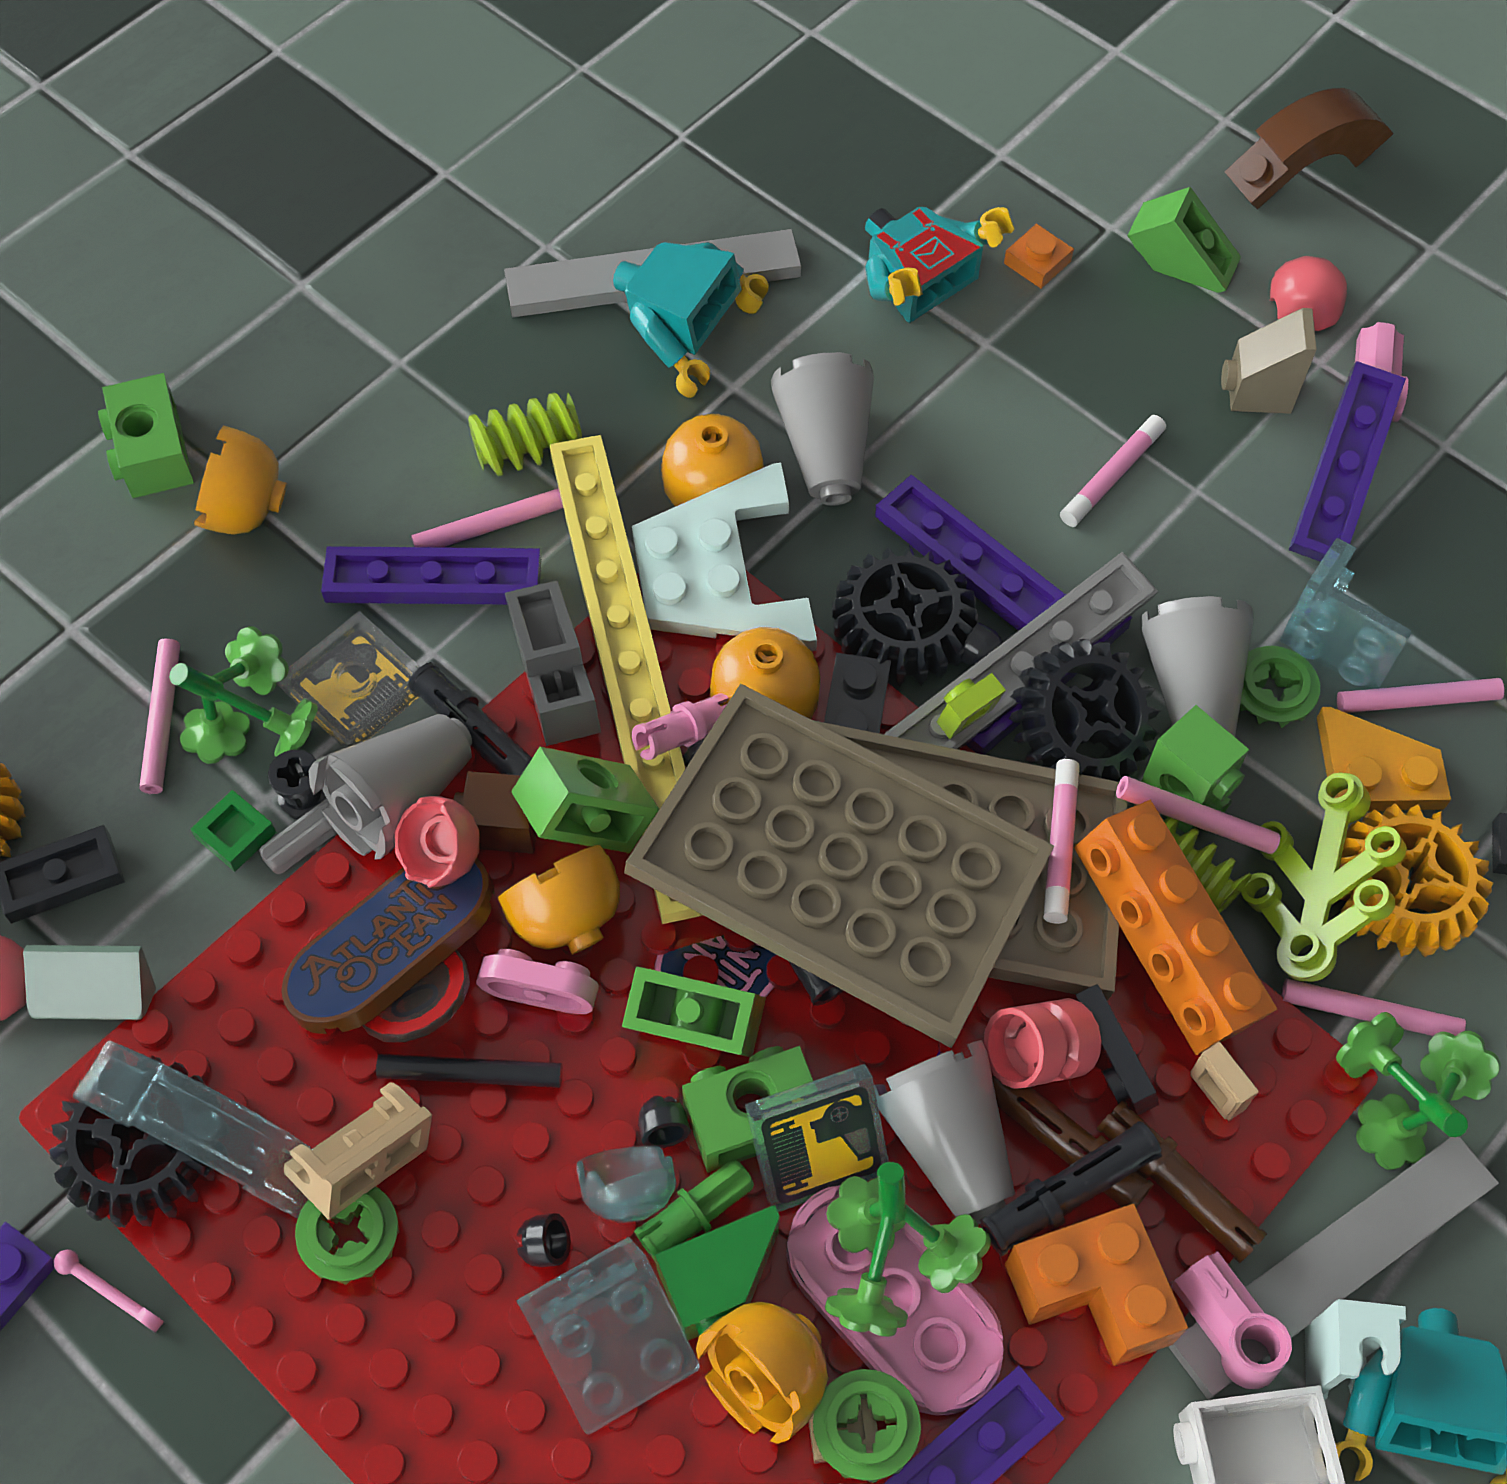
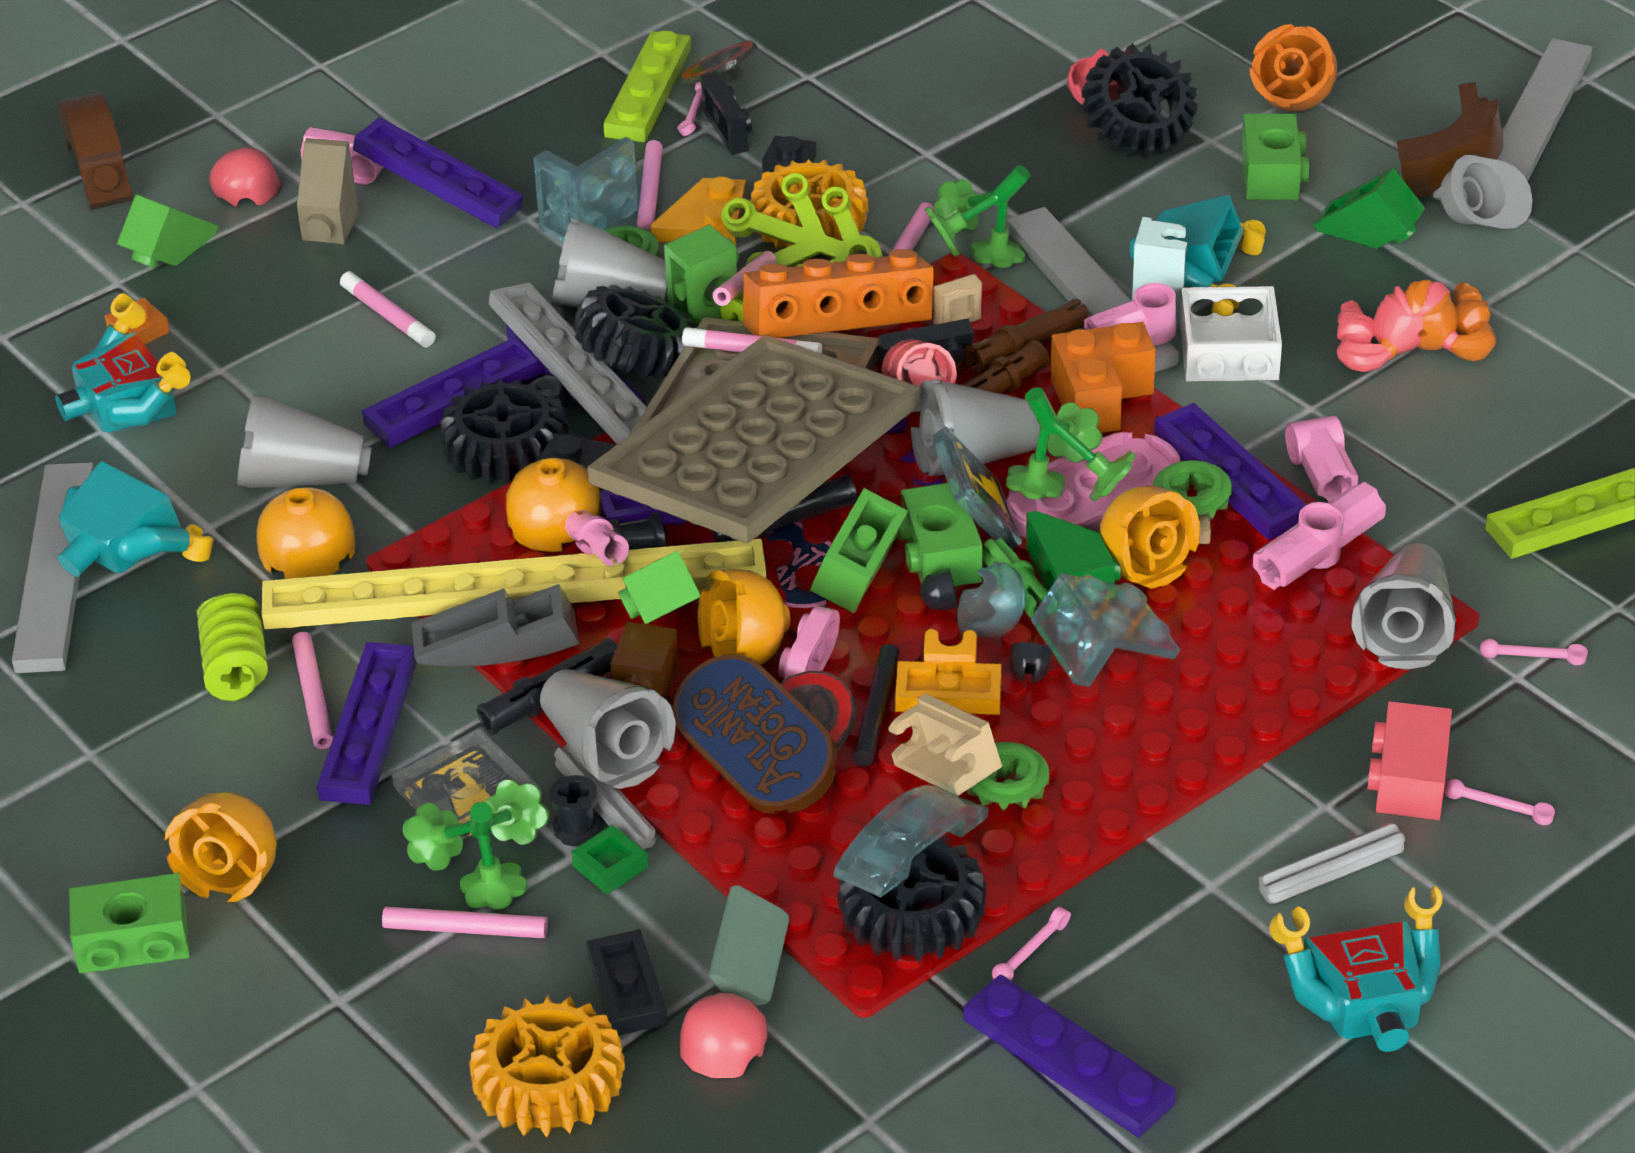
camera: 80 degrees left, 20 degrees down
coral hair [394,796,479,888] -> none
light aqua wing [632,462,817,651] -> none
lime plate [936,673,1006,739] -> none
black pin [980,1121,1162,1256] -> none
none -> light orange plate [895,629,1001,715]

